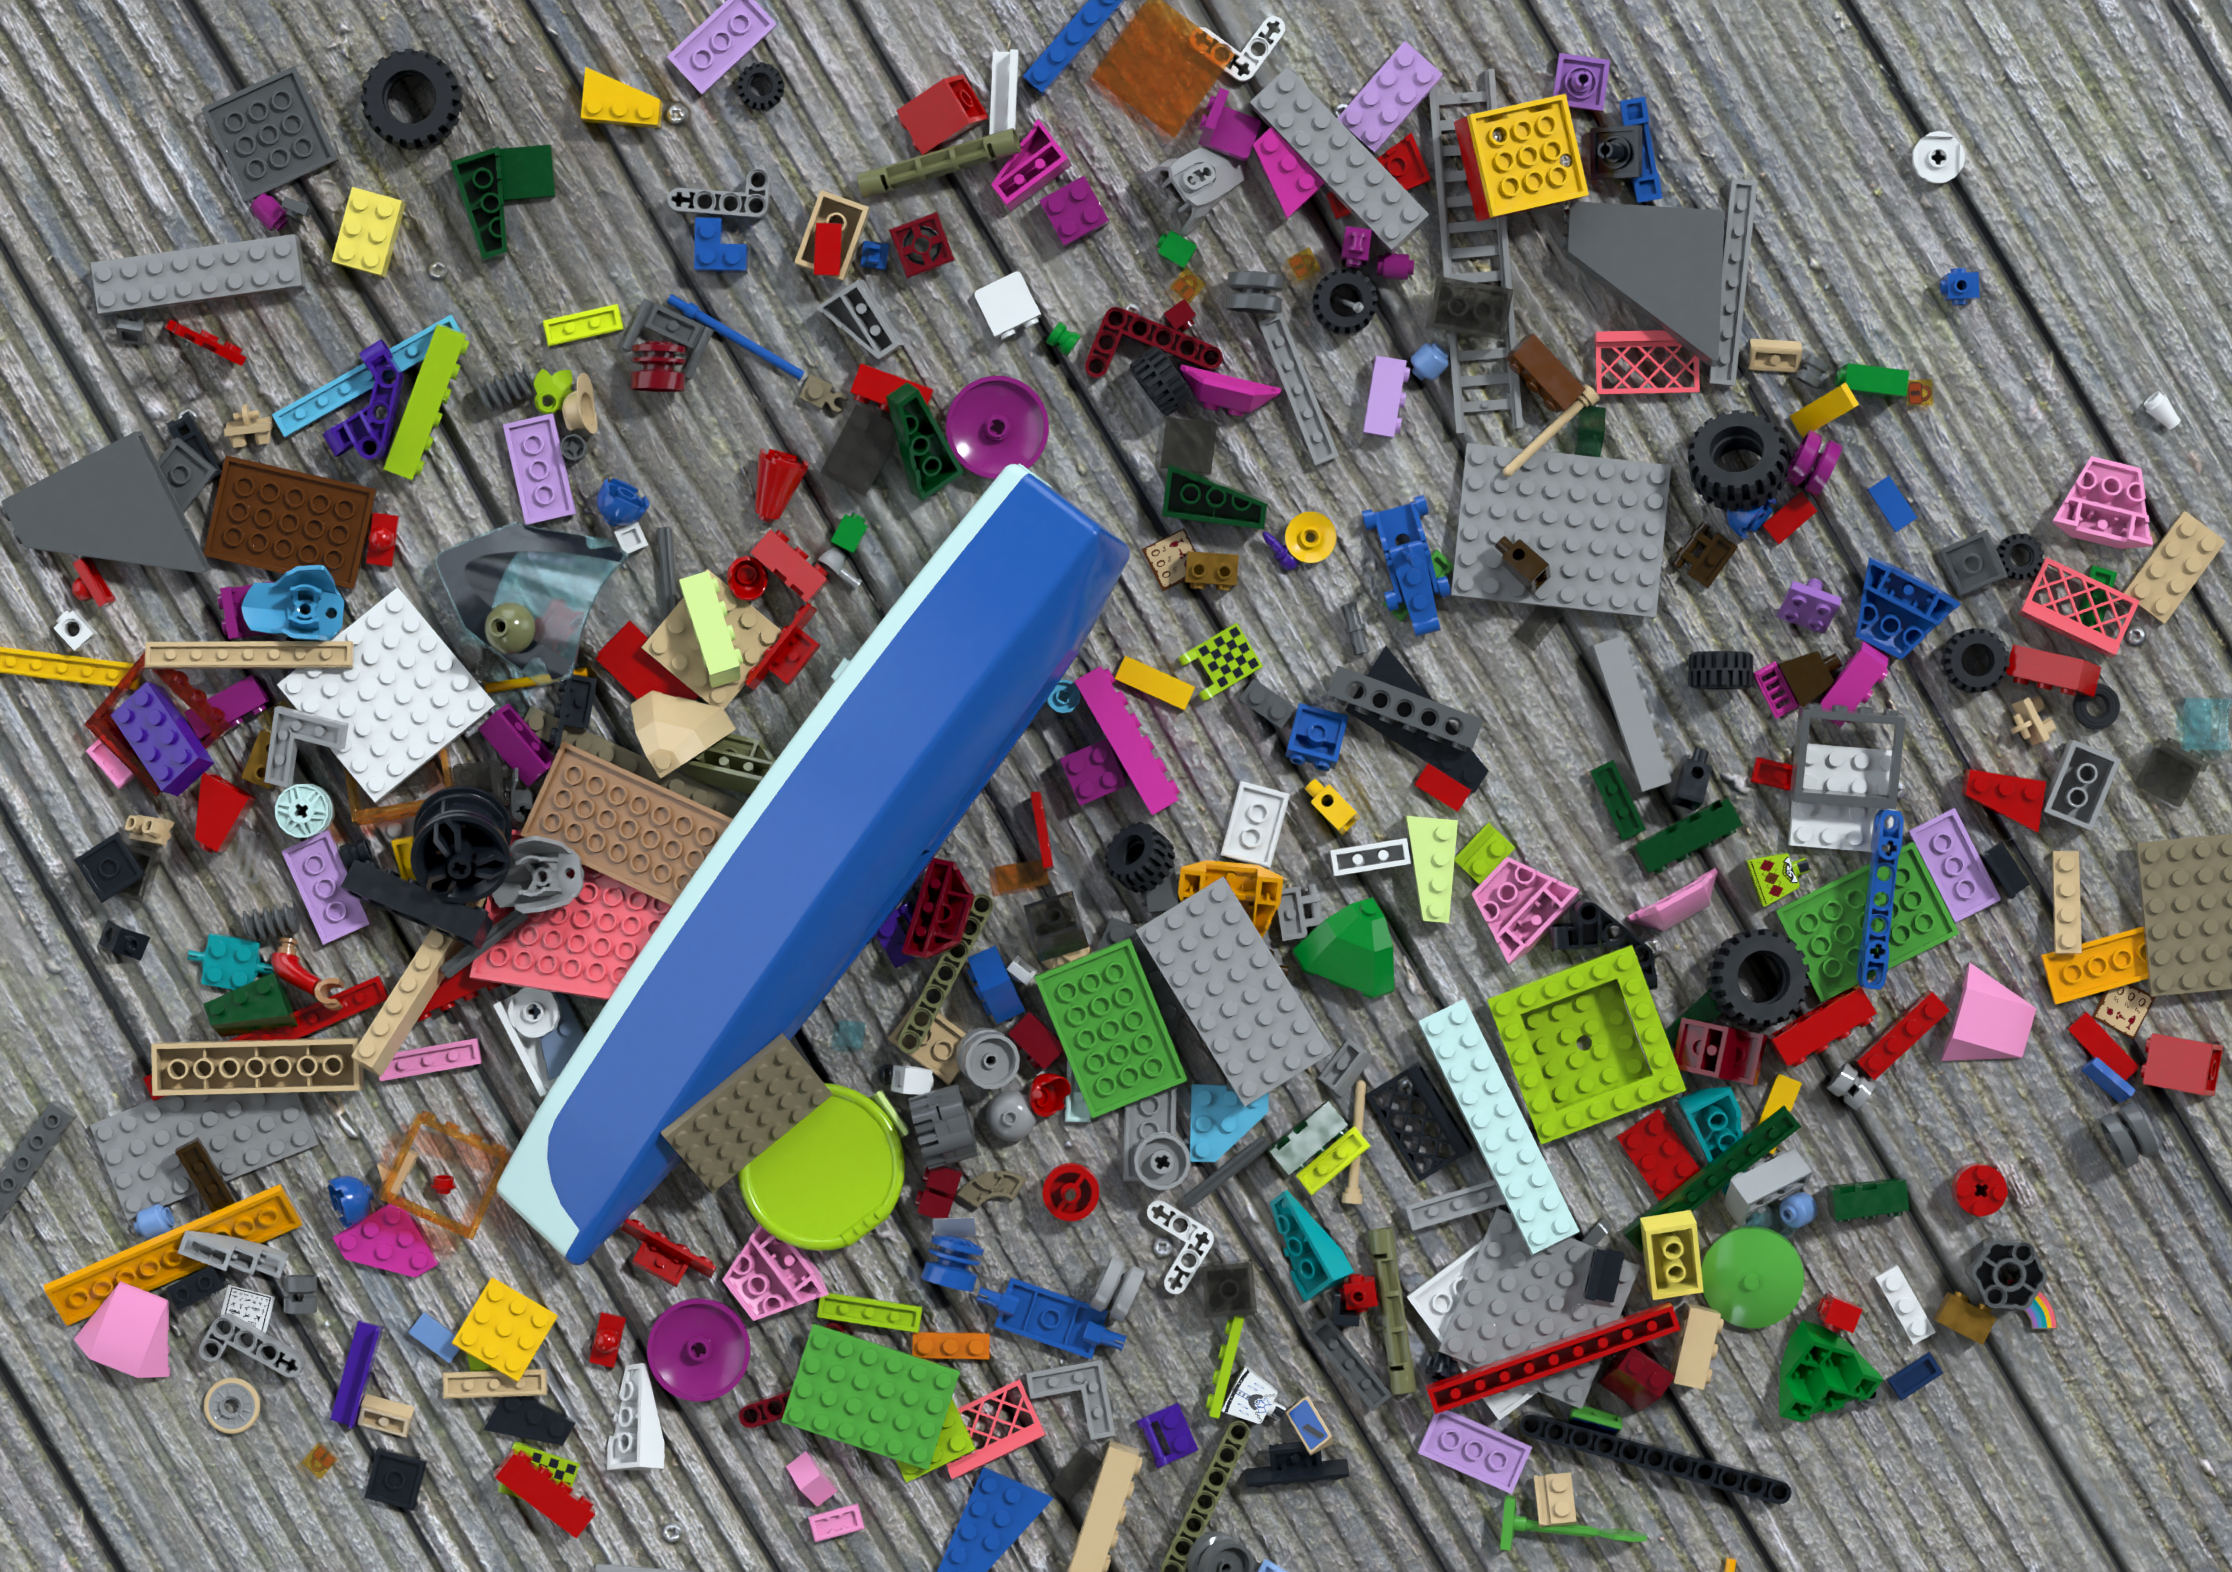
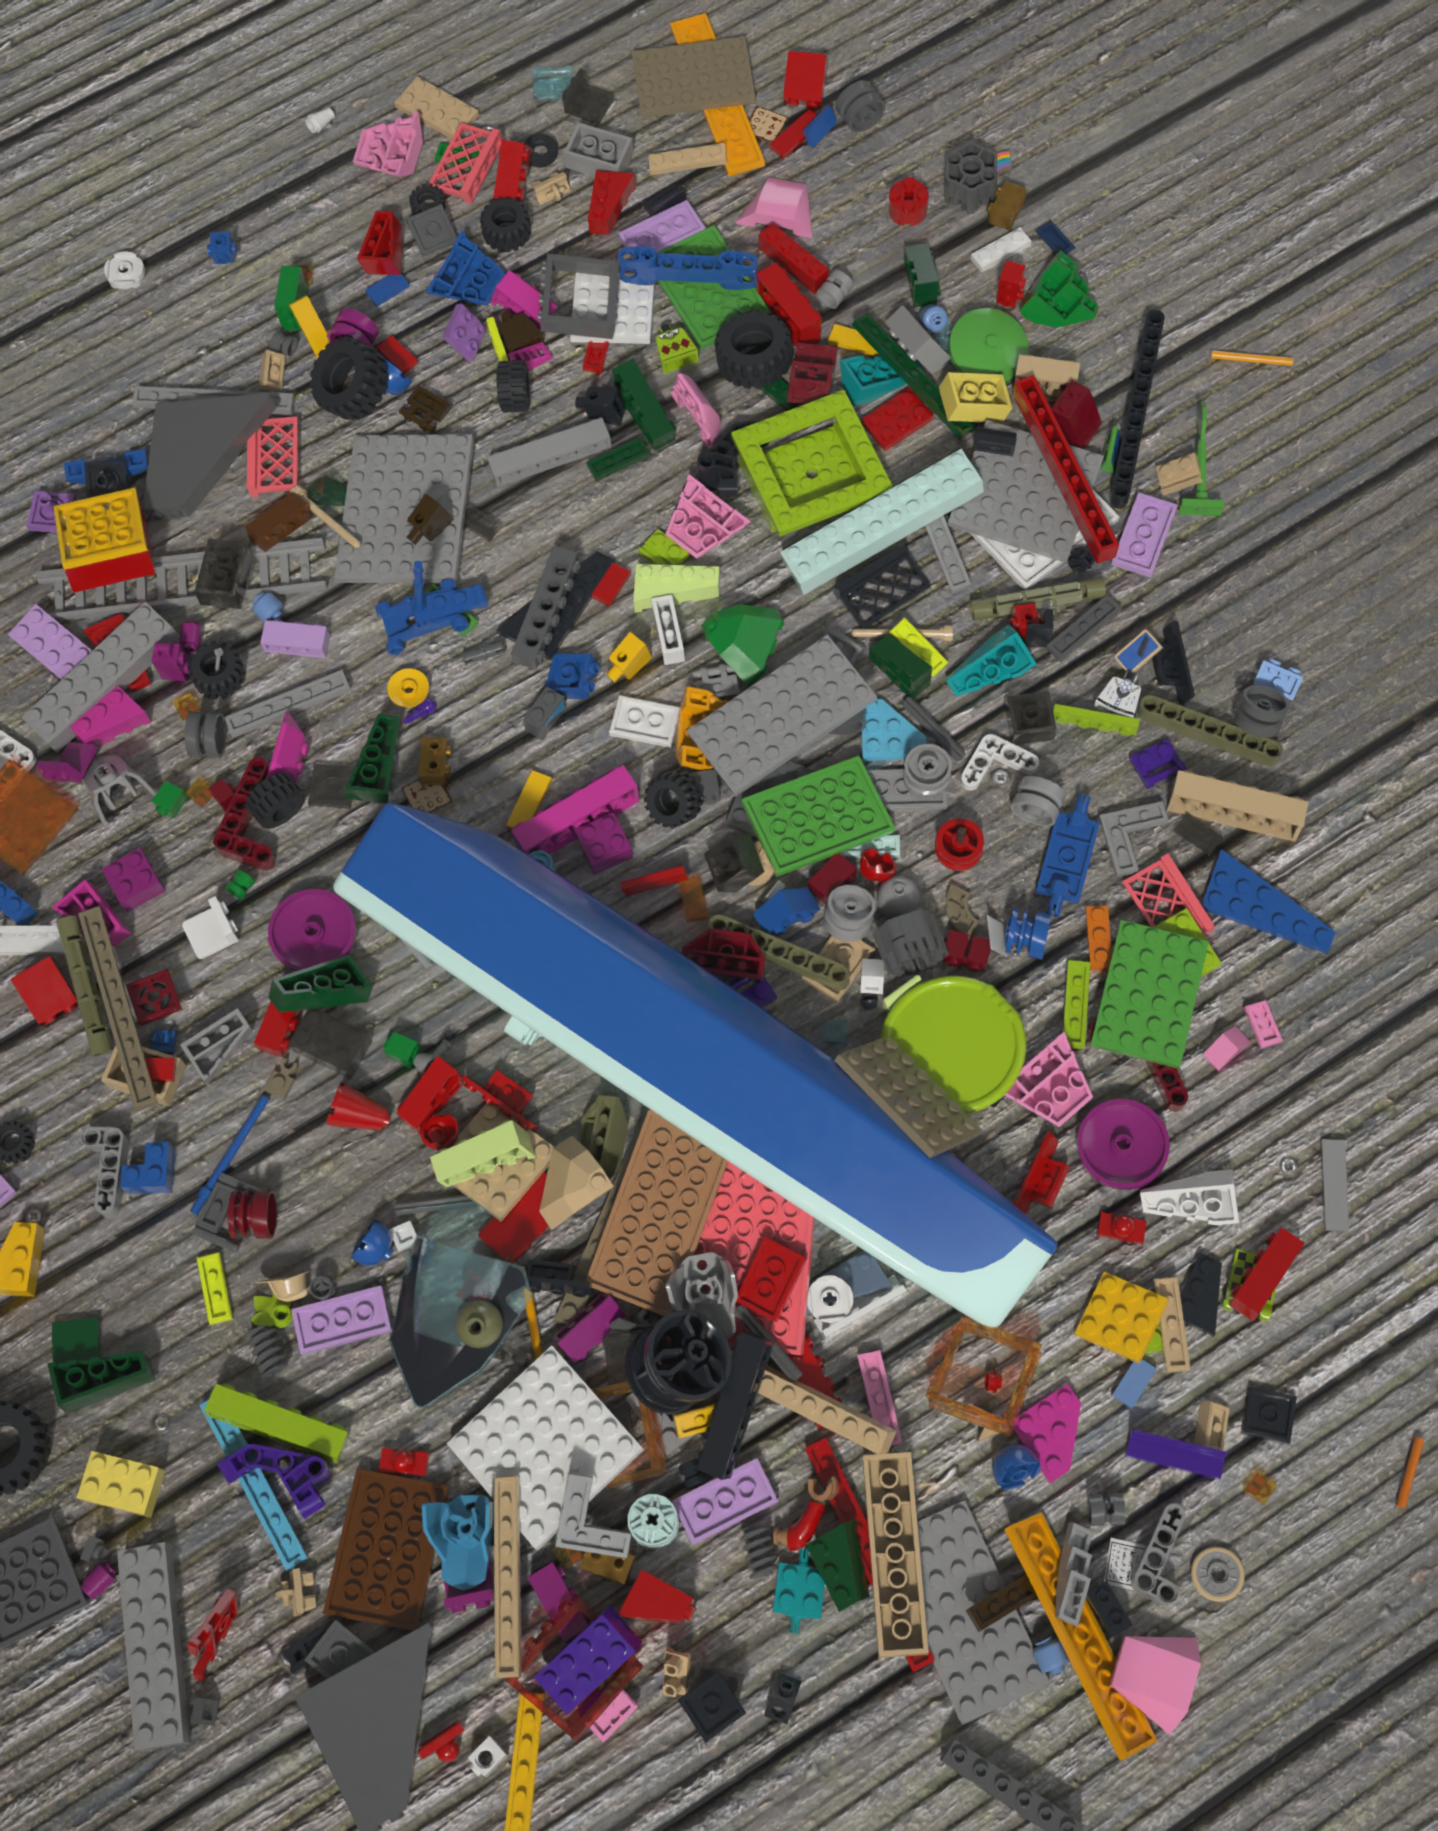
camera: 85 degrees left, 20 degrees down
lime flag [1178,623,1263,701] -> none
none -> dark tan plate [78,906,158,1111]
none -> red wedge [357,211,402,275]
none -> neon yellow tile [486,317,508,361]
none -> red plate [736,1236,808,1322]

